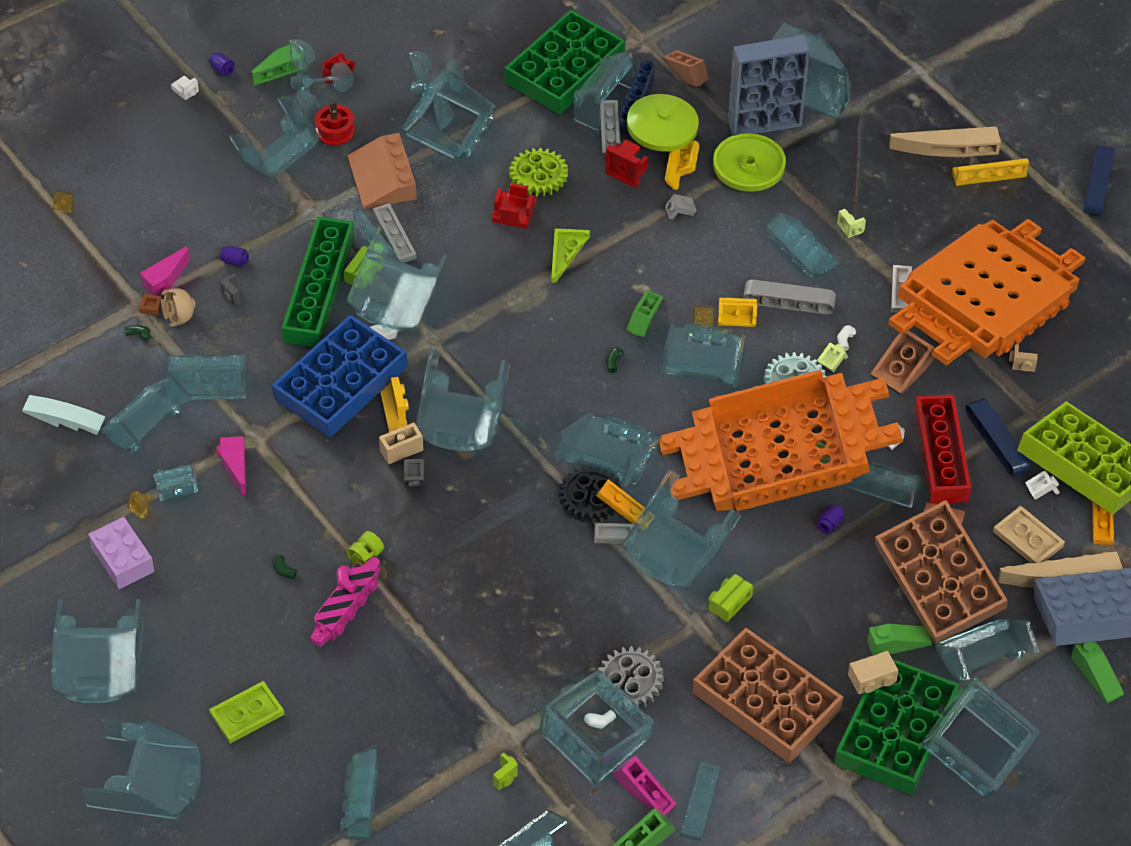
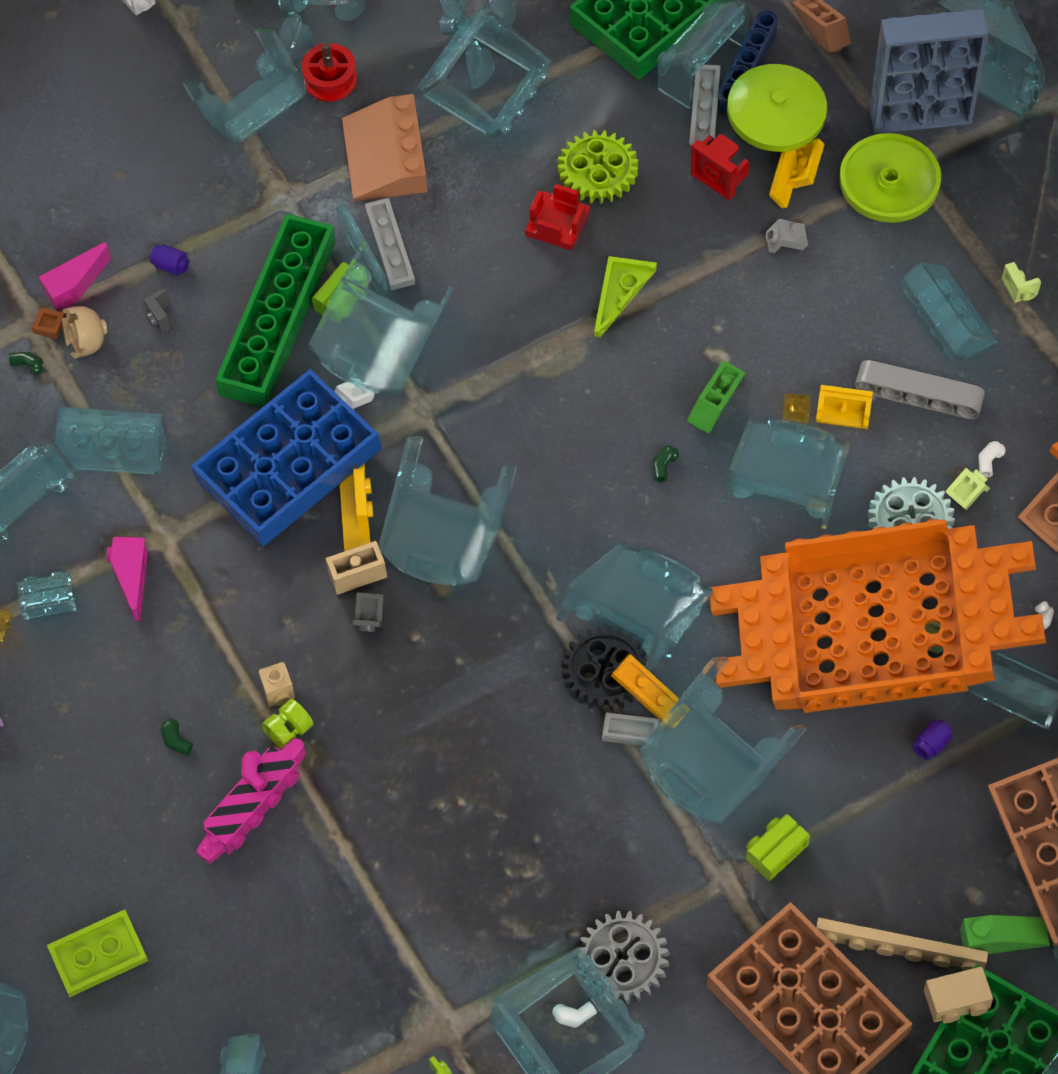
camera: 10 degrees right, 10 degrees up
none -> tan bracket [259,662,295,707]
none -> tan plate [816,918,988,971]

